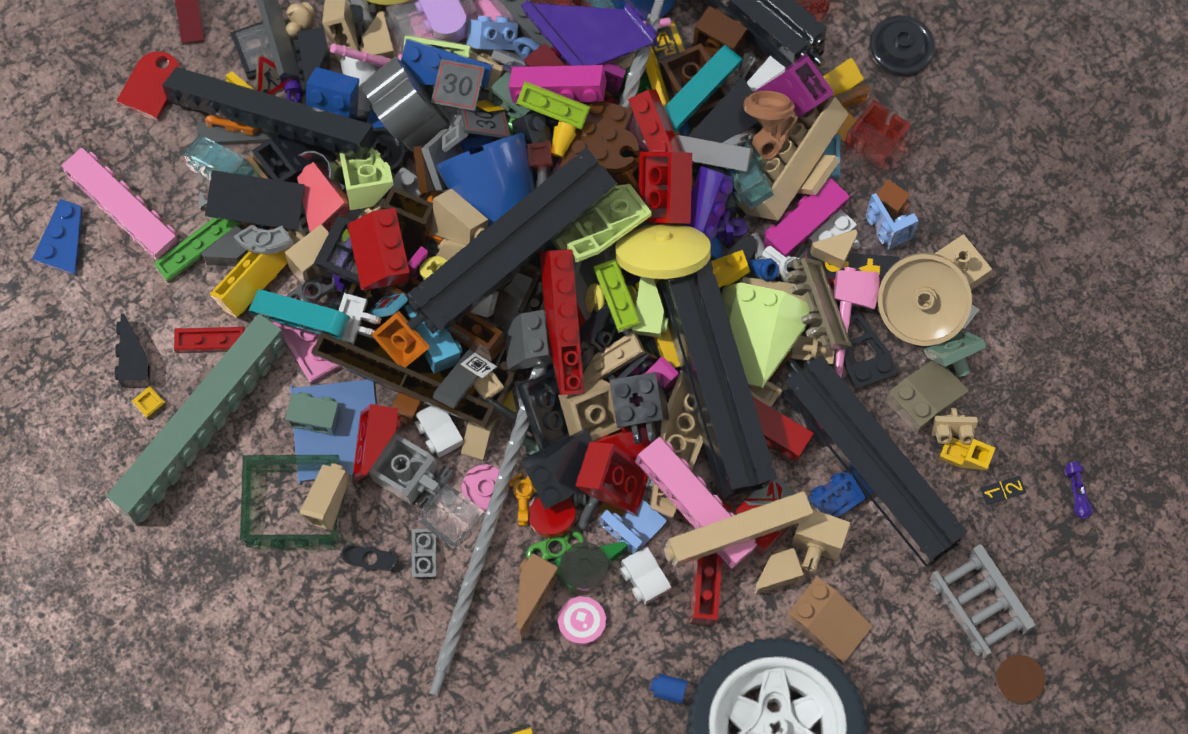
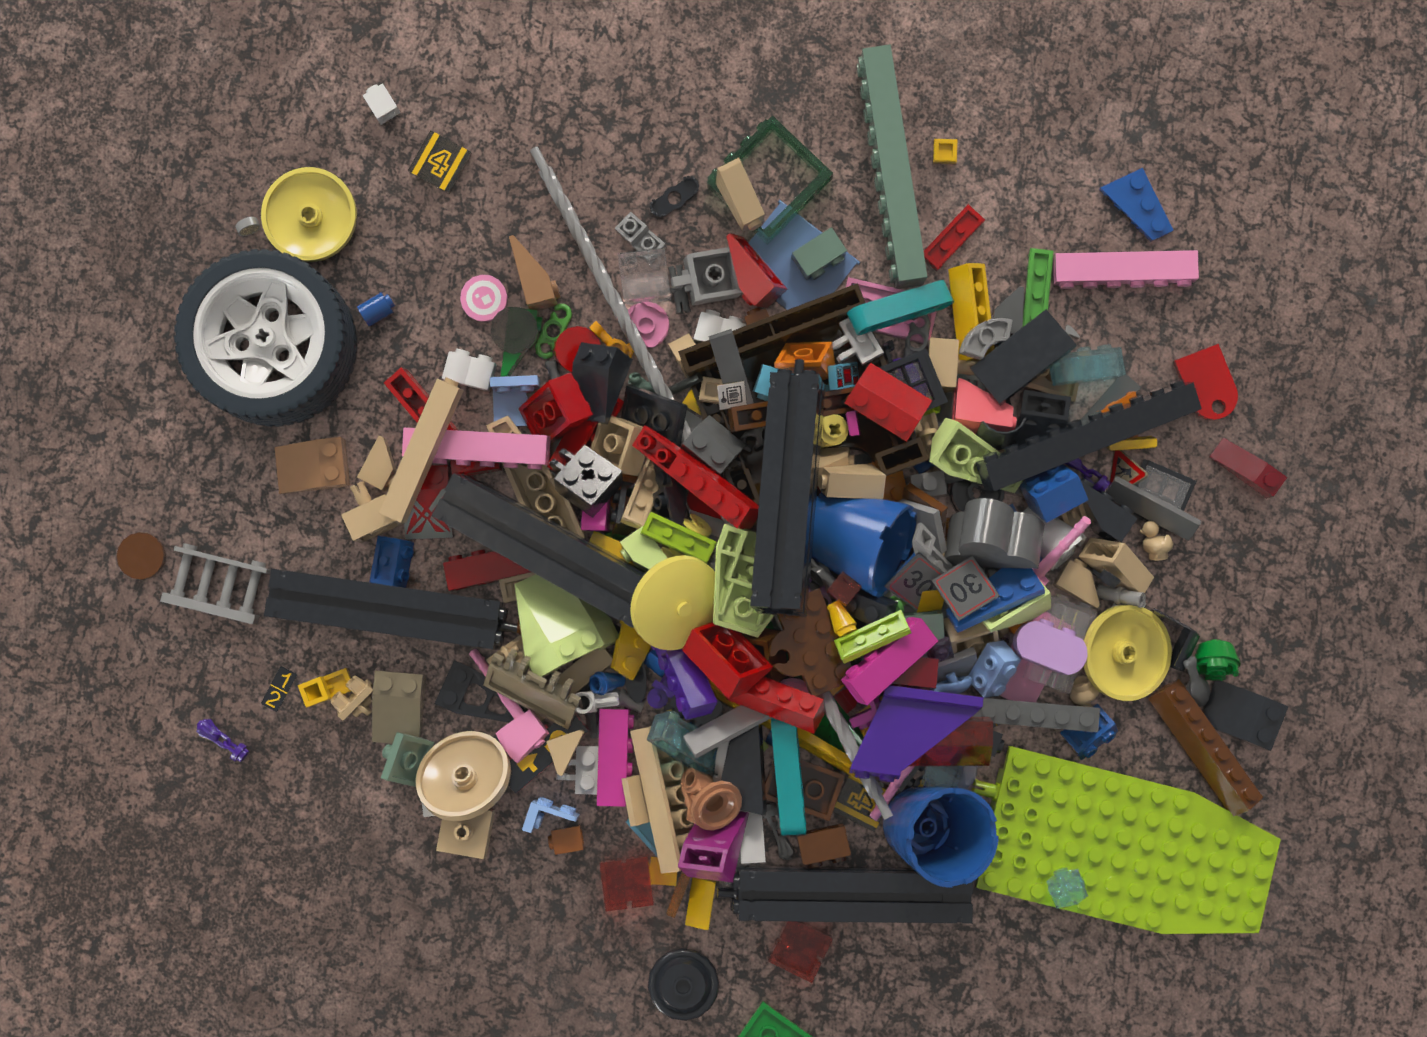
camera: 140 degrees right, 15 degrees up
black slope [115,314,151,388] -> none

